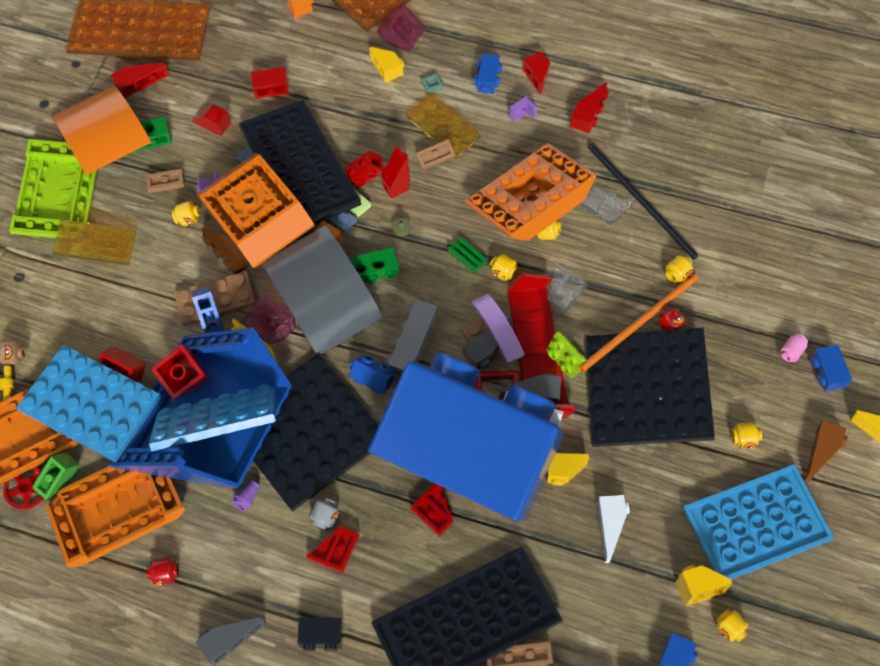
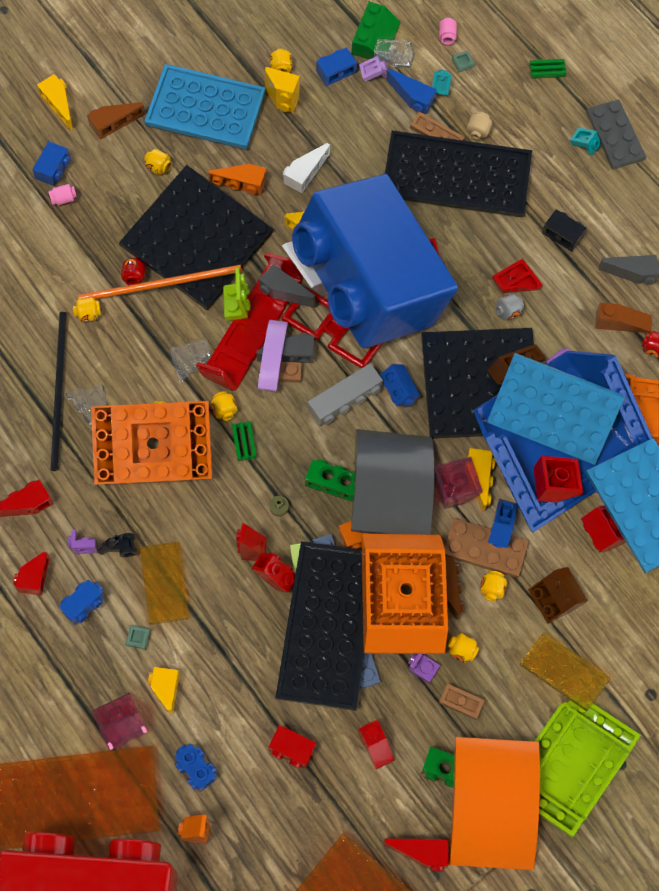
camera: 150 degrees left, 5 degrees up
medium nougat plate [416,139,456,171] -> none
none -> black piece [98,533,137,557]
none -> blue brick [174,744,217,792]
none -> orange slope [208,164,267,195]
none -> yellow head [480,571,507,602]
none -> reddish brown slope [487,344,547,385]
none -> reddish brown slope [528,567,588,624]
none -> dark orange slope [595,302,651,333]

